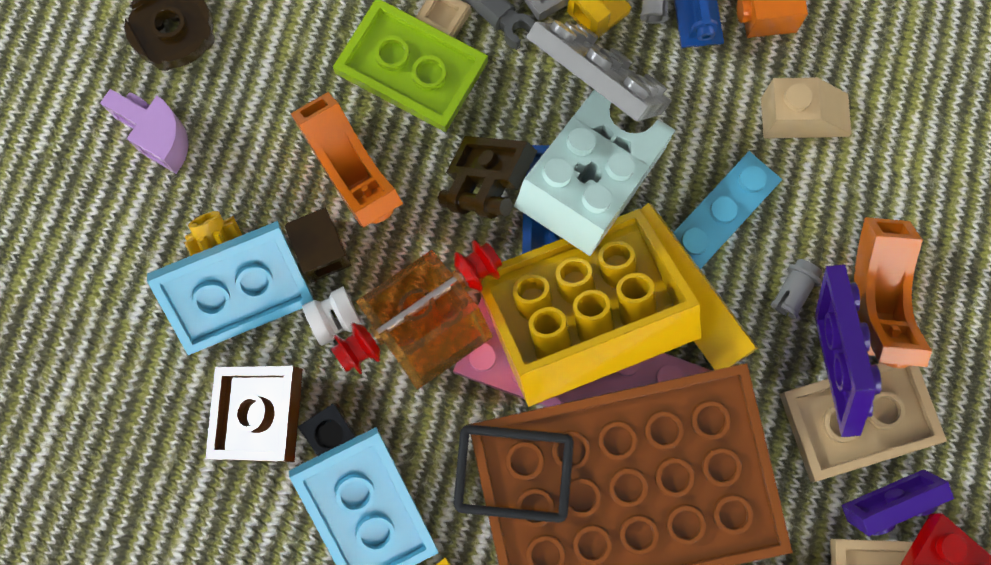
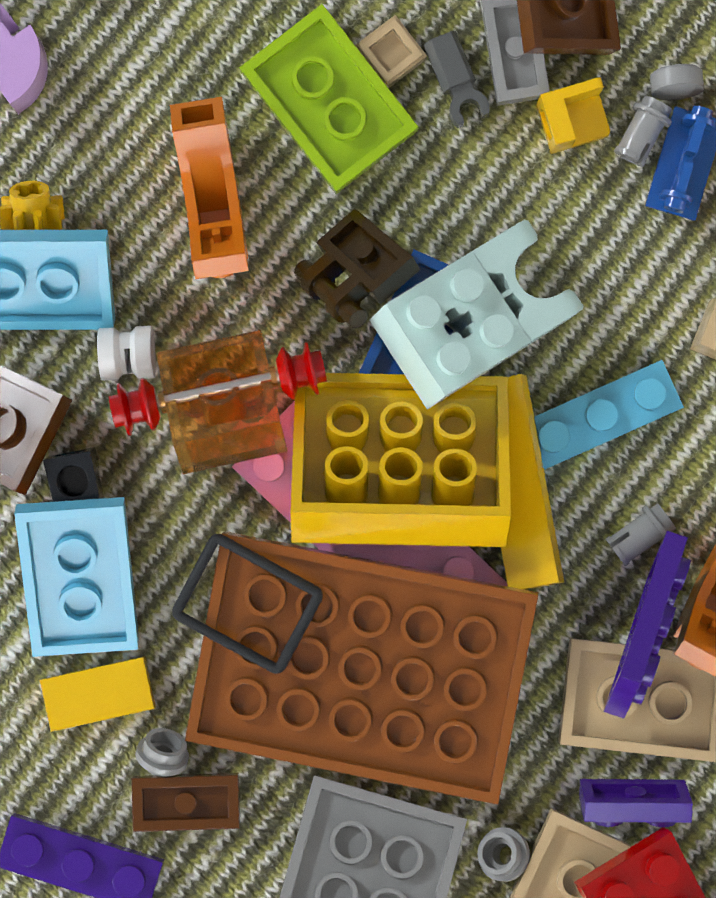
camera: 20 degrees right, 10 degrees up
dark brown panel [285,207,352,283] -> none
light grey plate [526,20,671,122] -> none

